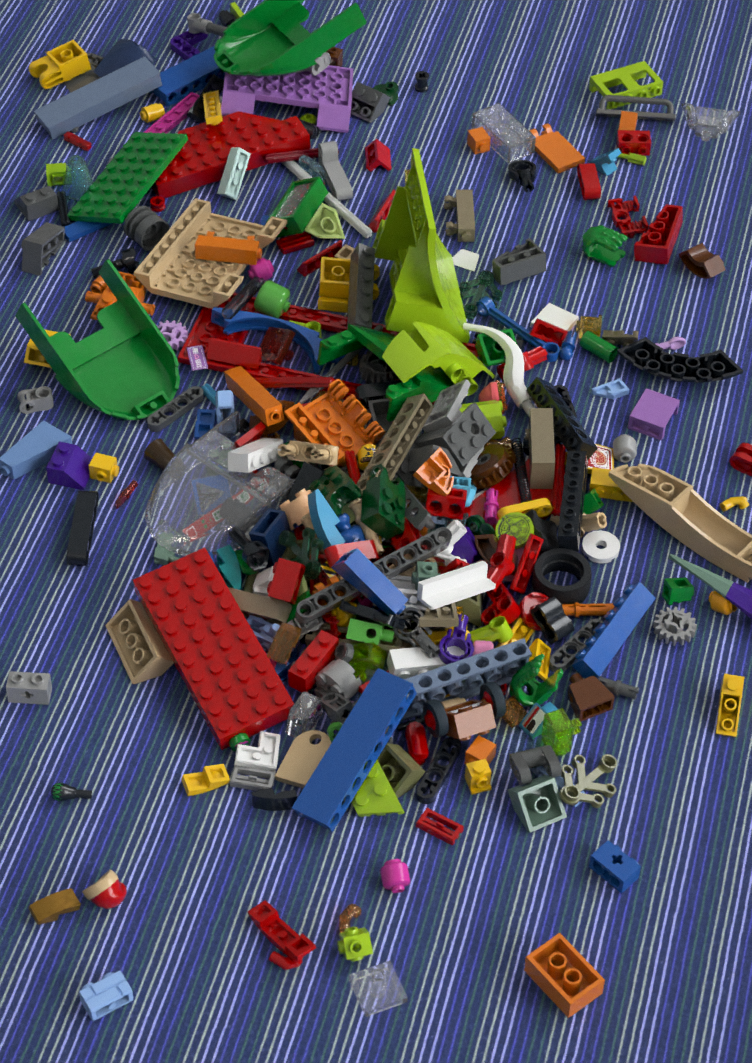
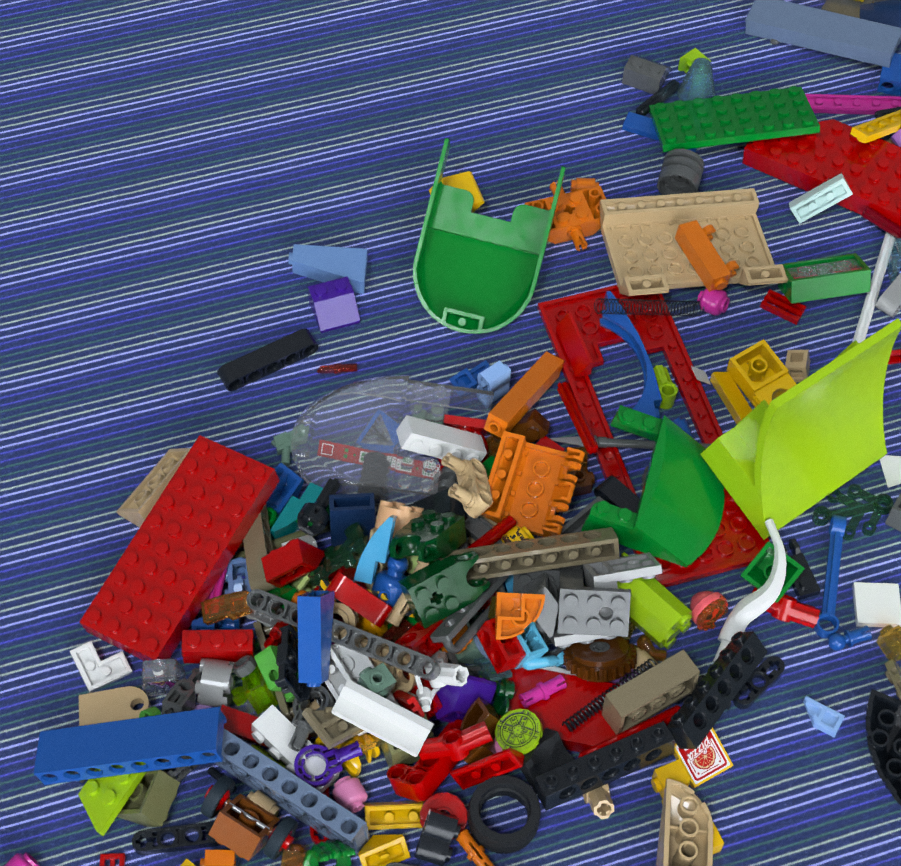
camera: 55 degrees right, 10 degrees up
light grey brick [6,671,52,705] -> none
light grey piece [17,386,54,414] -> none
dark grey wedge [21,222,65,276] -> none
red axle [63,131,92,151] -> none
yellow brick [89,453,119,483] -> none
black piece [91,247,140,278] -> none
yellow brick [140,103,165,123] -> none
dark brown plant [144,438,185,478] -> none
dark grey beam [147,386,204,432] -> none
red bush [150,196,165,212] -> none
lavender gear [156,320,188,351] -> none
yellow slope [181,764,230,796] -> none
medium lavender sticker [186,345,208,371] -> none
dark azure axle [201,383,217,406] -> none
green tile [229,733,251,752] -> none
light grey tile [230,765,276,791] -> none
black slope [252,788,297,811] -> none
bright green head [254,280,290,318] -> none
clear red tile [260,327,296,365] -> none
red slope [297,240,342,277] -> none
yellowish green slope [304,203,345,239] -> none
dark grey brick [347,243,375,329] -> none
lime beam [382,321,496,396] -> none
red arm [405,722,429,766] -> none
lime piece [470,616,513,643] -> none
yellow beam [497,498,553,520] -> none
red slope [529,318,568,347] -> none
green pin [579,331,618,363] -> none
white tile [581,530,620,563] -> none
green panel [583,489,604,515] -> none
light grey head [613,434,637,463] -> none
medium lavender panel [628,388,680,441] -> none

